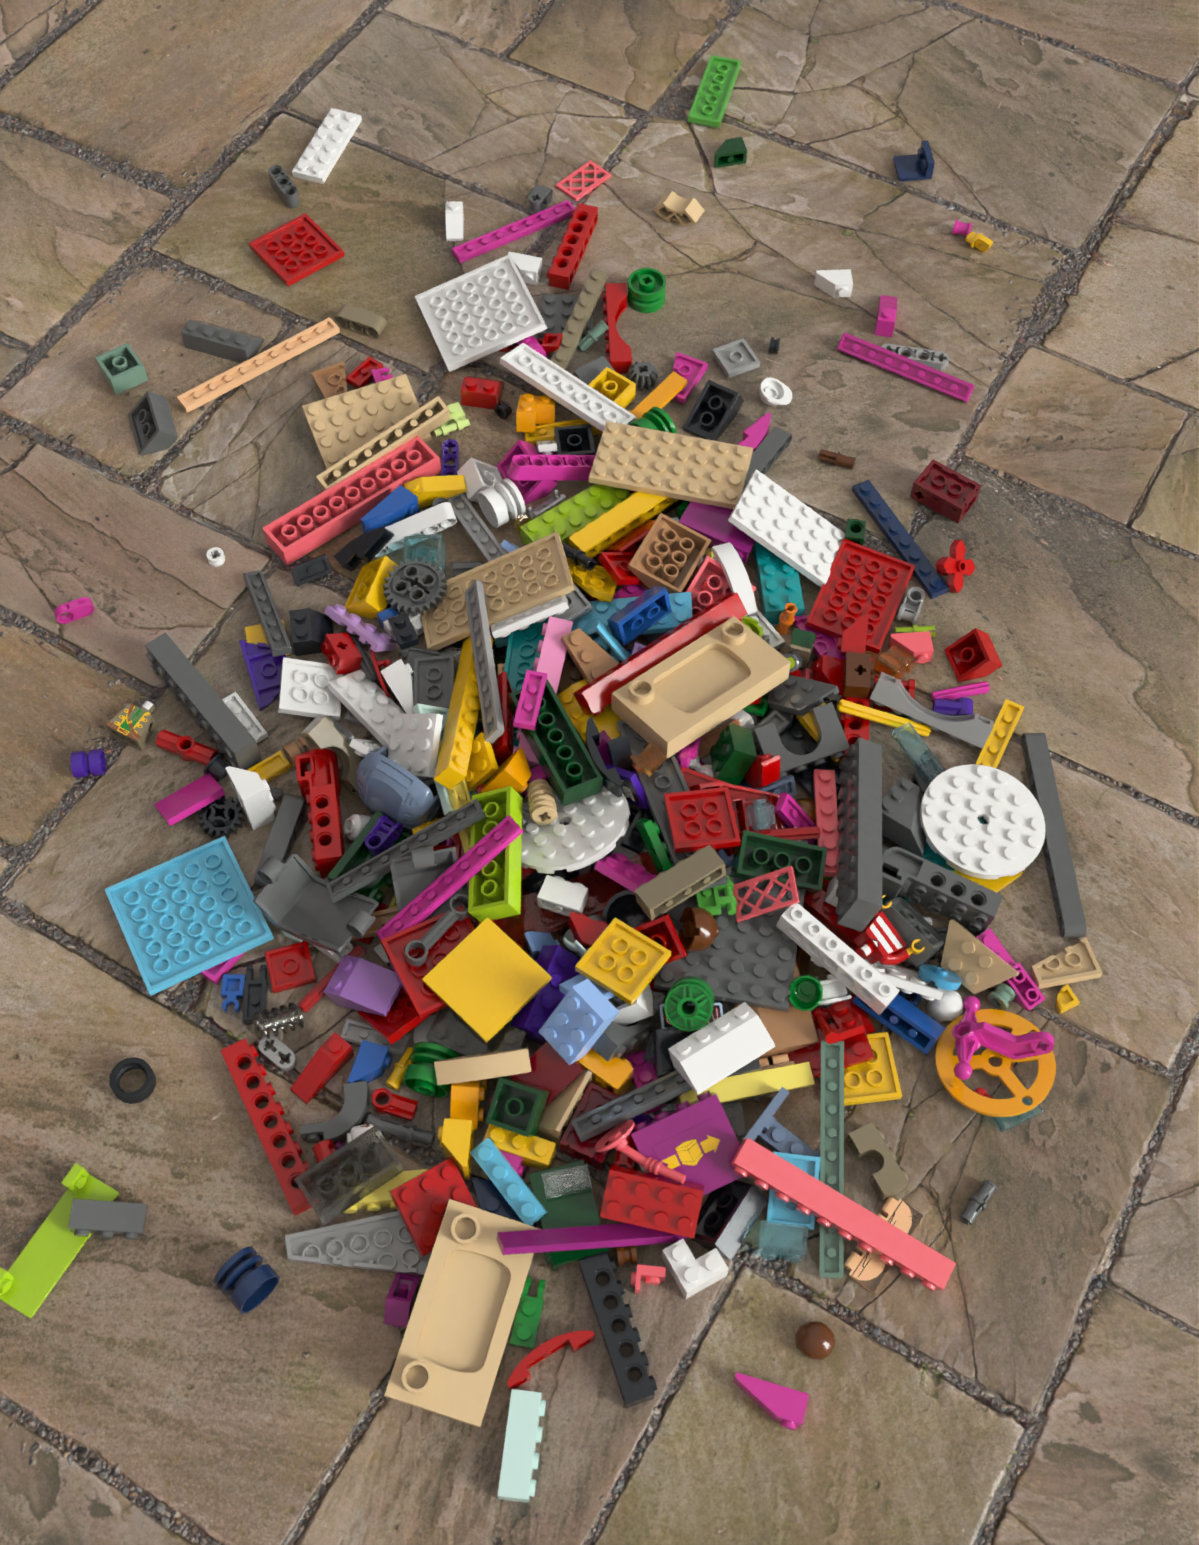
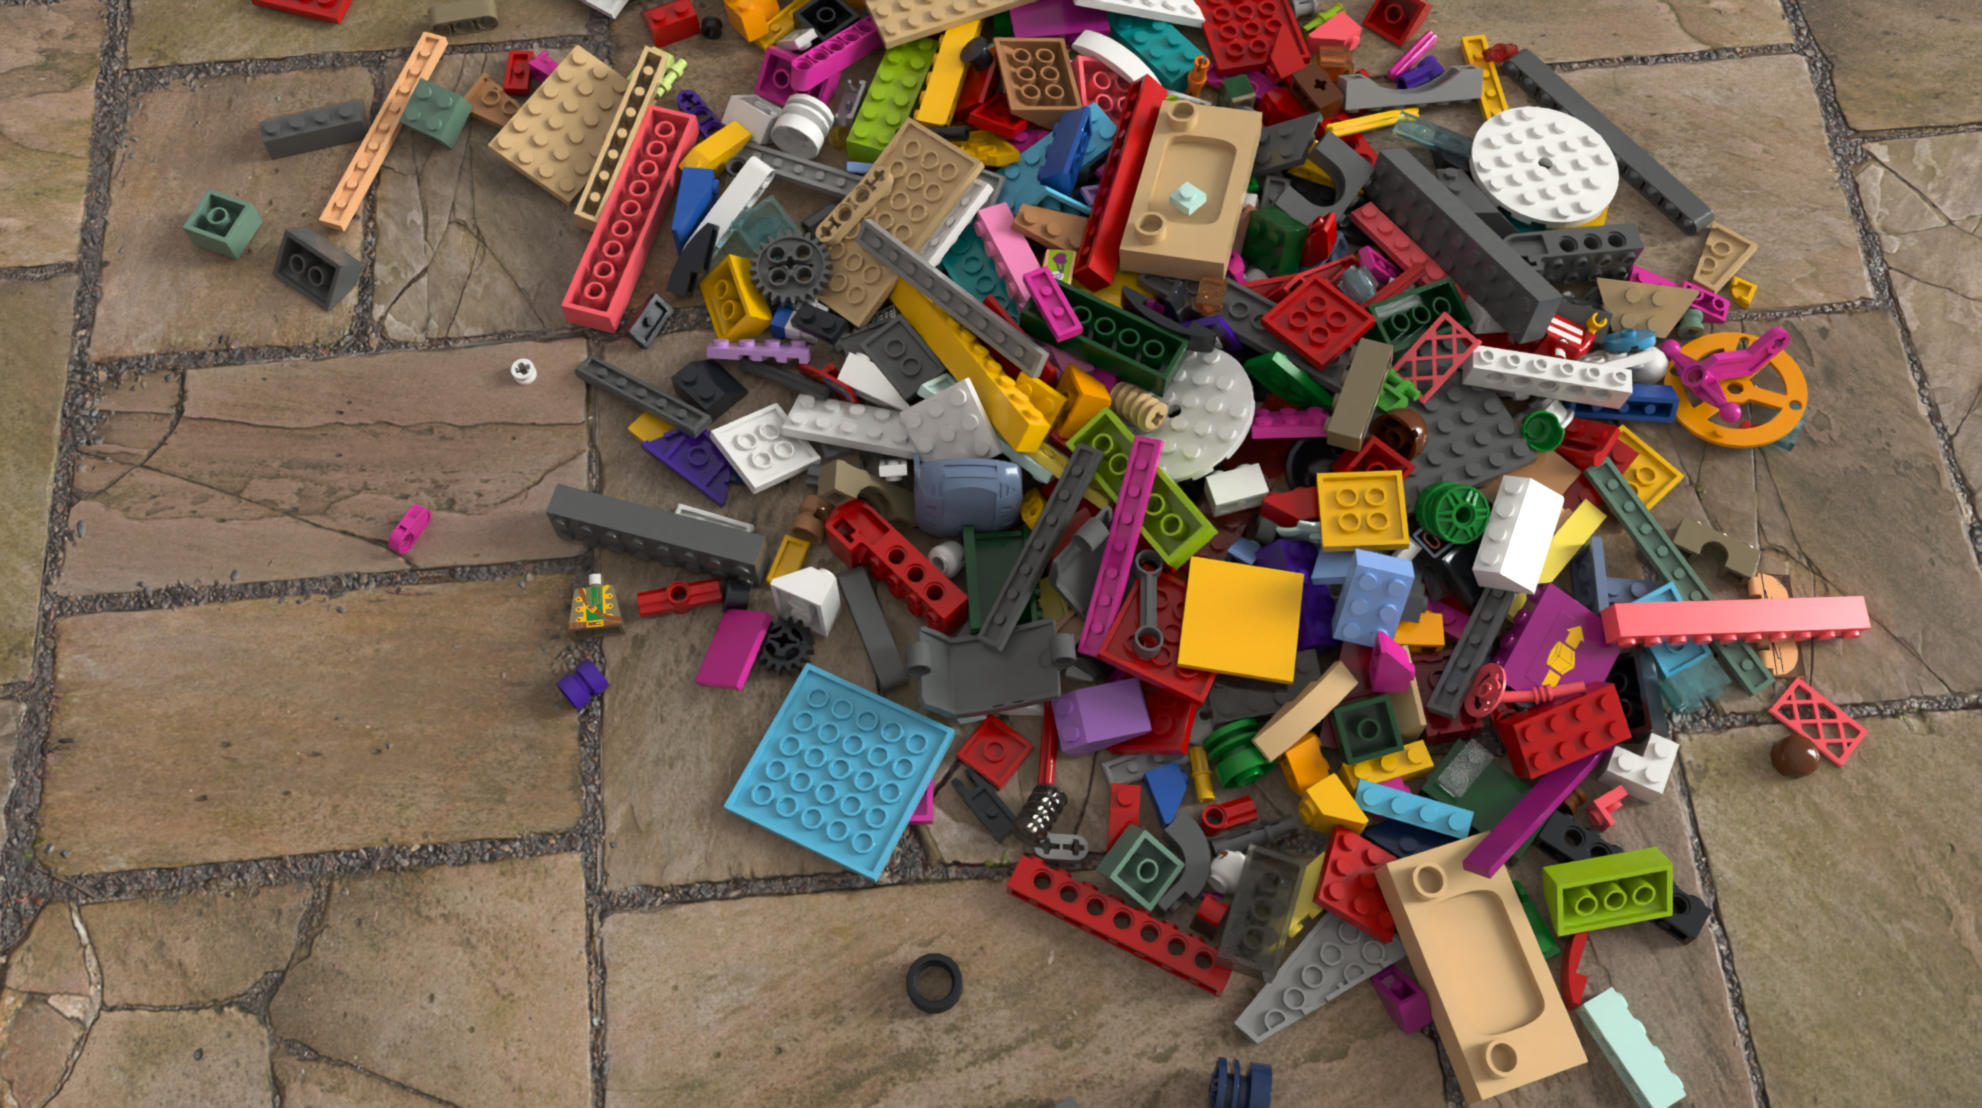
camera: 35 degrees left, 5 degrees up
blue plate [221,974,246,1013] -> none
red brick [321,632,362,675] -> none
dark purple piece [365,815,403,857] -> none
dark pink slope [733,1372,809,1430] -> none
dark grey pin [958,1179,997,1226] -> none
none -> sand green brick [399,78,473,149]
none -> tan beam [815,166,894,247]
none -> black piece [960,37,994,71]
none -> slope [1042,249,1077,285]
none -> sand green brick [1095,823,1185,912]
none -> light aqua plate [1169,182,1207,216]
none -> dark pink slope [1368,631,1415,692]
none -> clear red axle [1482,43,1519,63]
none -> lime slope [1543,847,1673,937]
none -> coral window [1768,677,1869,767]

